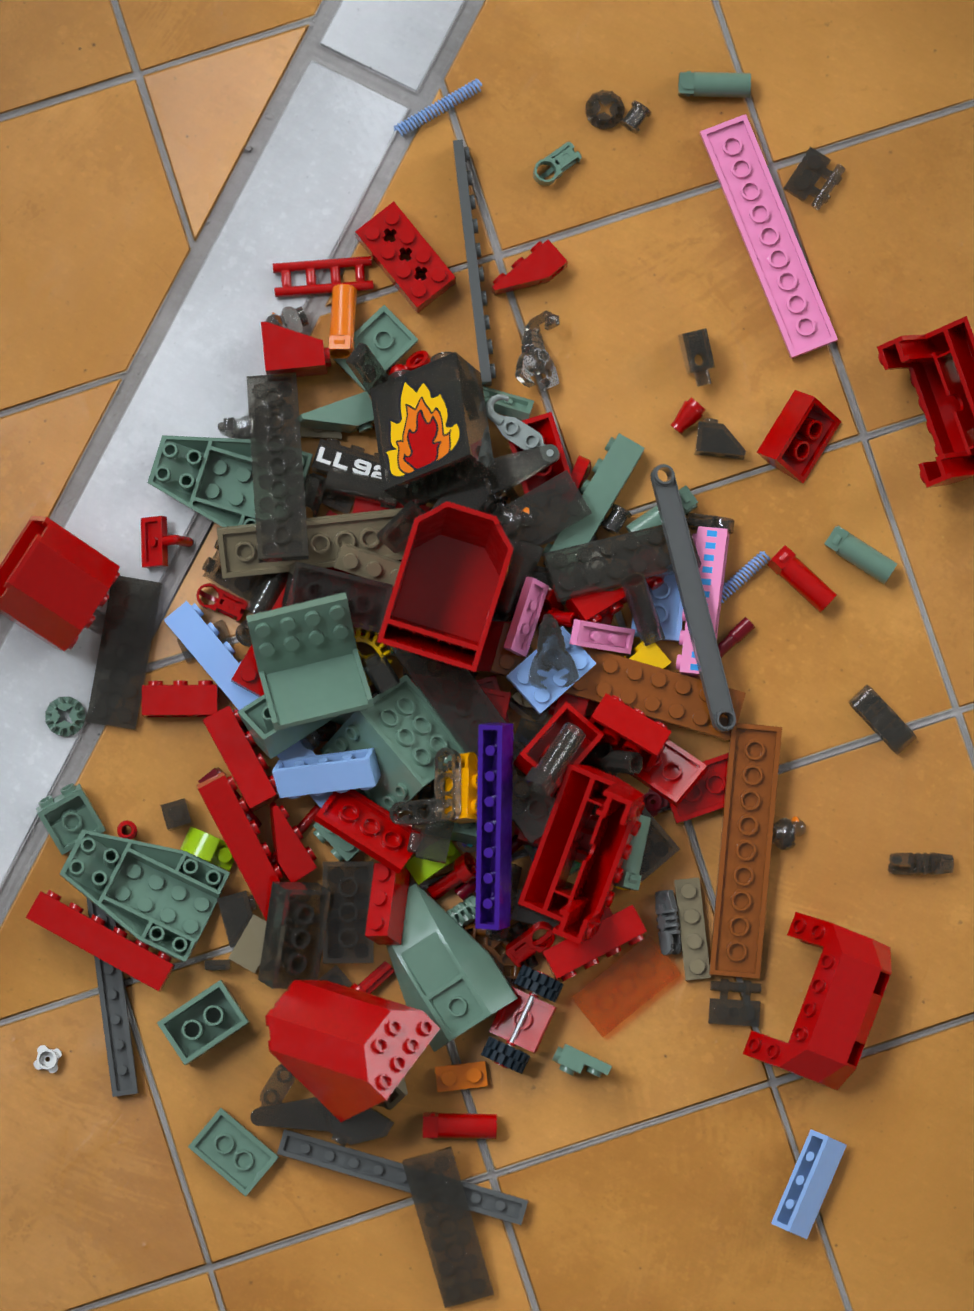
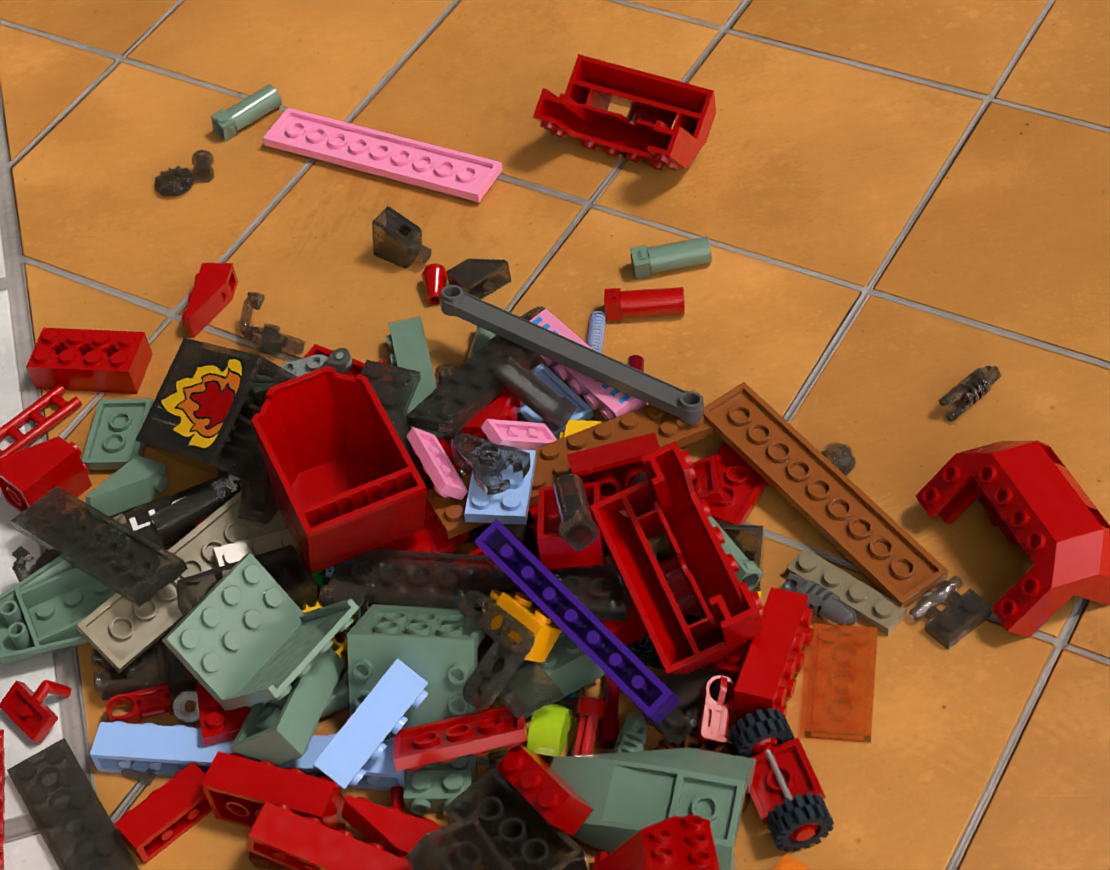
camera: 35 degrees left, 35 degrees down
clear smoke plate [301,721,337,750] -> none
orange piece [329,284,357,359] -> none
clear smoke plate [345,343,399,410] -> none
light blue piece [394,78,482,137] -> none
dark grey plate [453,139,496,386] -> none
sand green piece [533,142,582,186] -> none
sand green plate [552,1044,612,1078] -> none
red slope [756,390,842,484] -> none
clear smoke plate [783,147,846,210] -> none
clear smoke beam [848,685,916,755] -> none

